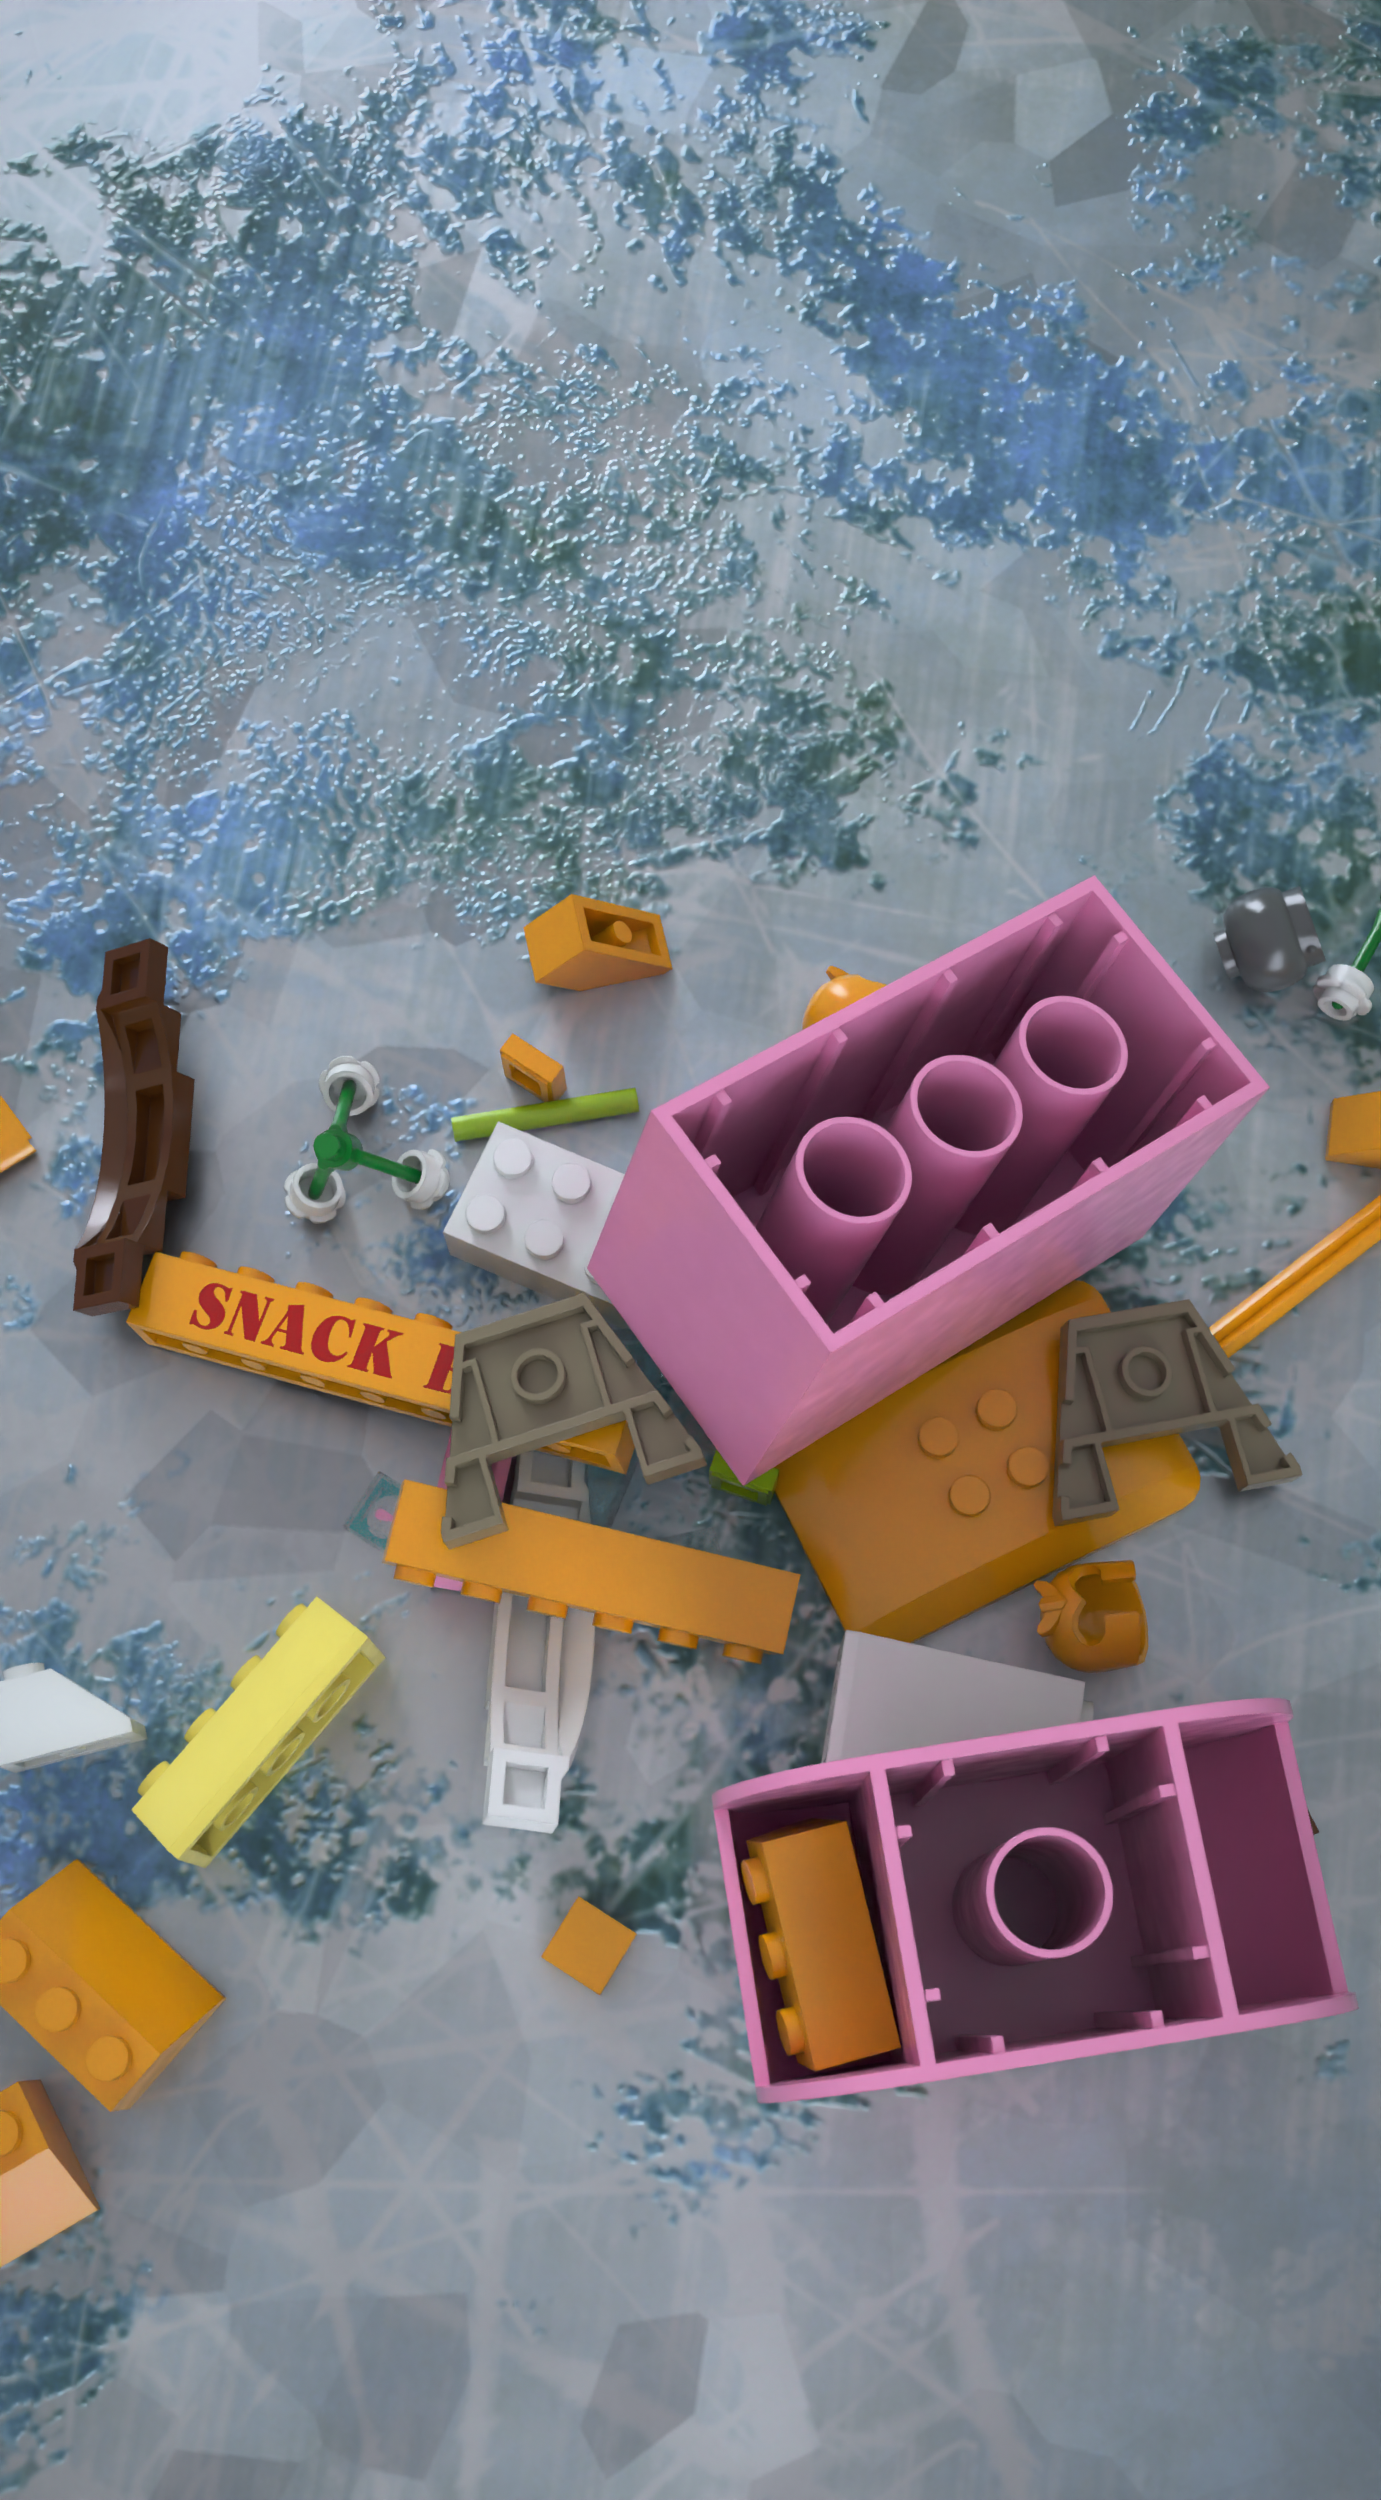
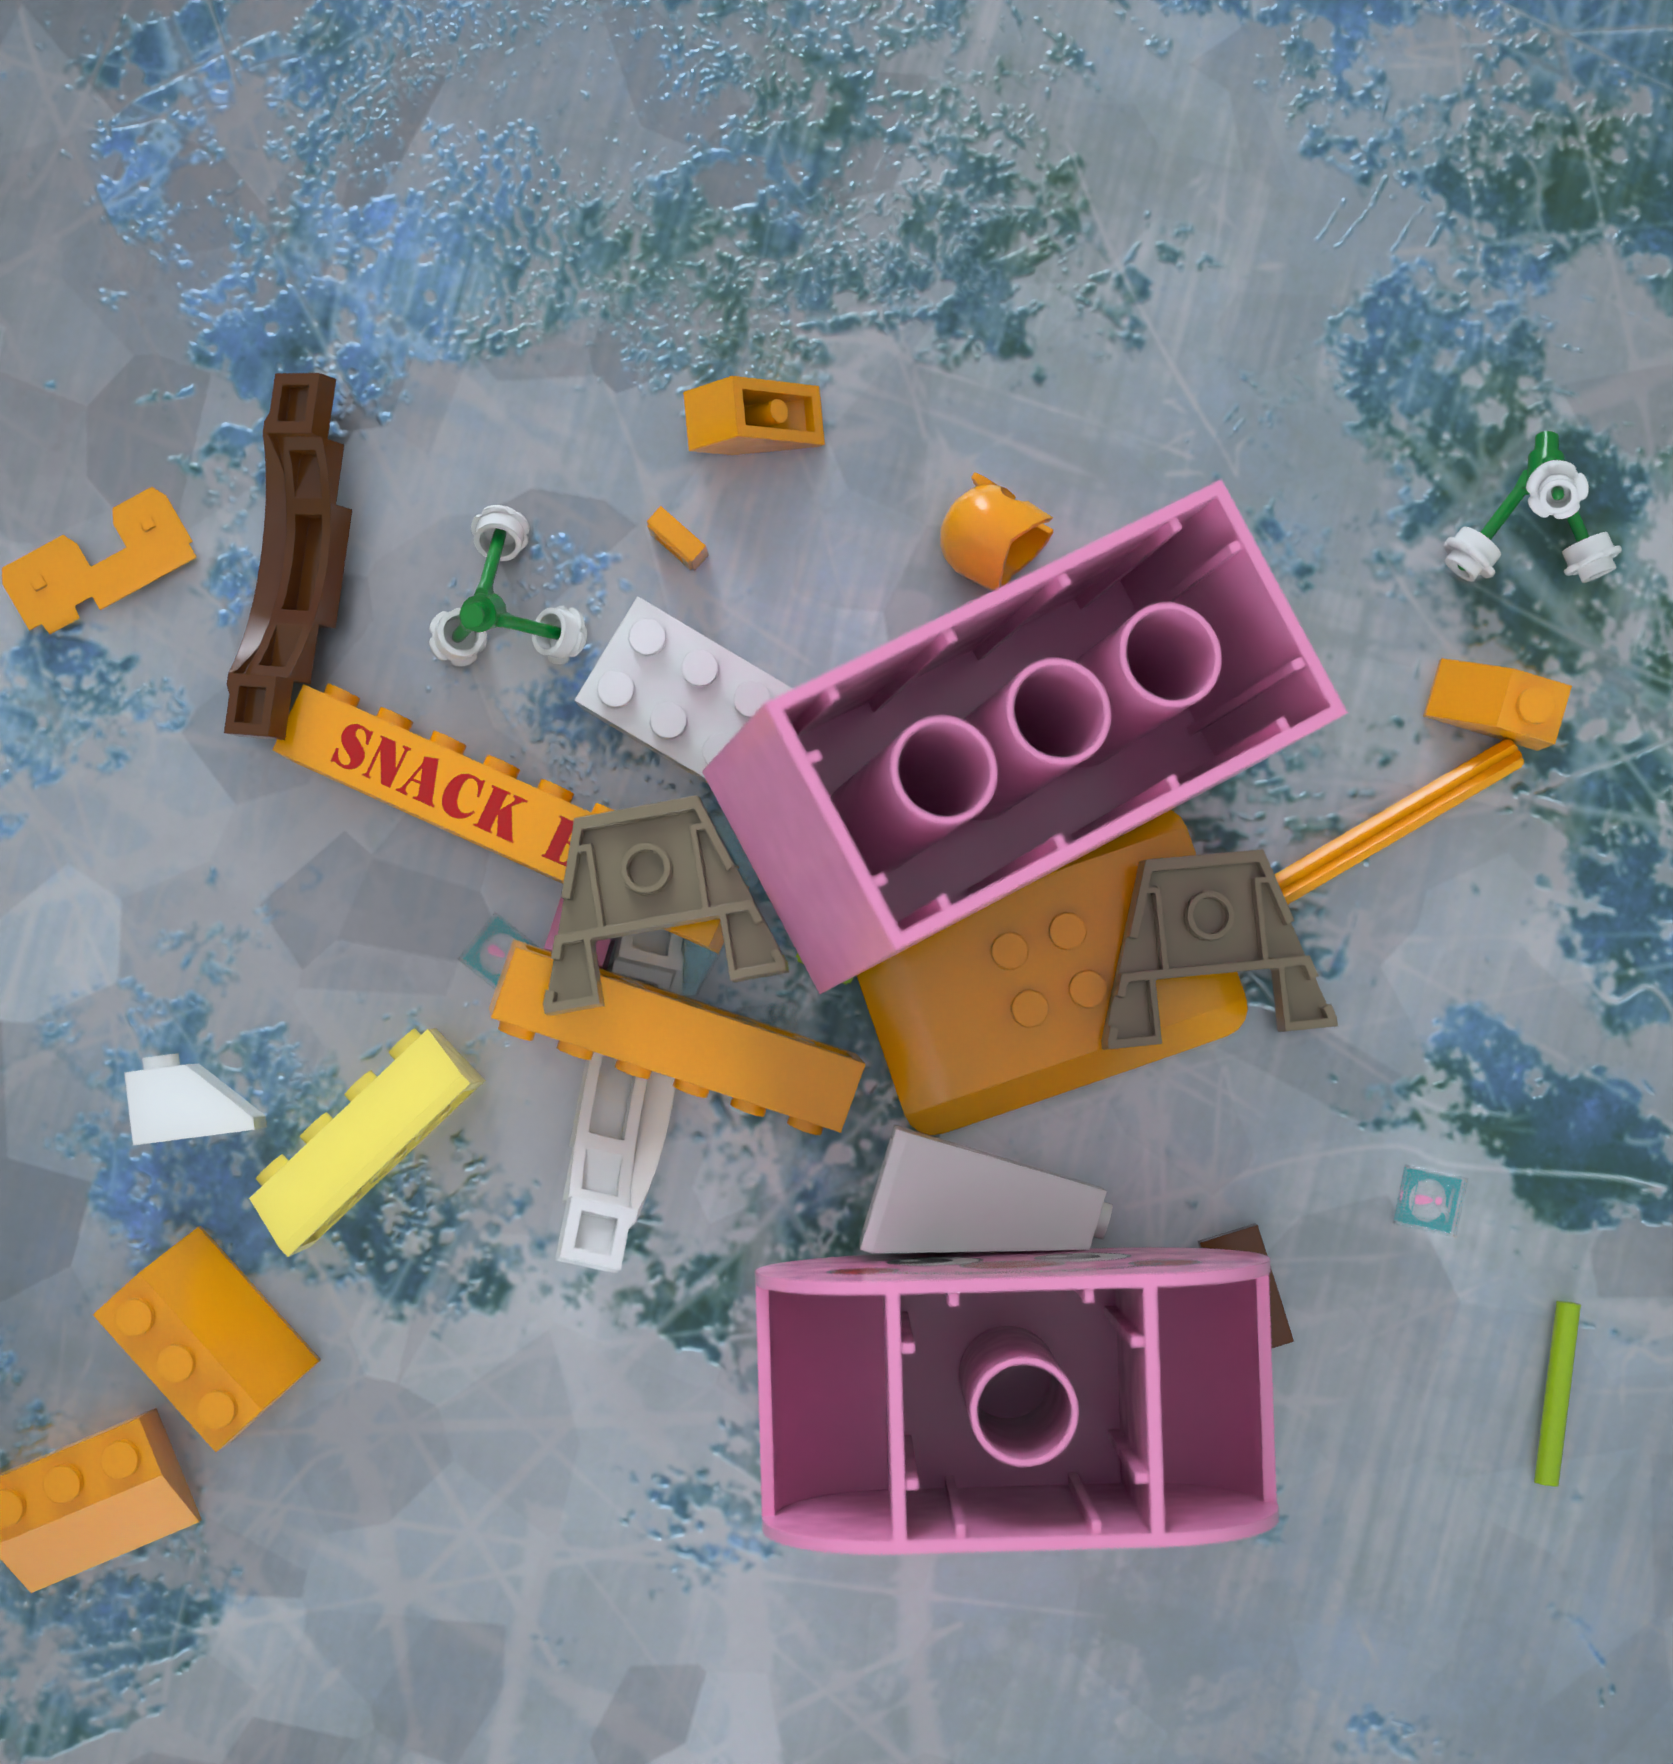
camera: 10 degrees right, 15 degrees up
lime piece [451,1087,639,1142] -> none
light orange tile [541,1896,637,1995] -> none
light orange slope [741,1818,901,2072] -> none
light orange helmet [1034,1560,1148,1673] -> none
dark grey piece [1213,886,1326,992] -> none

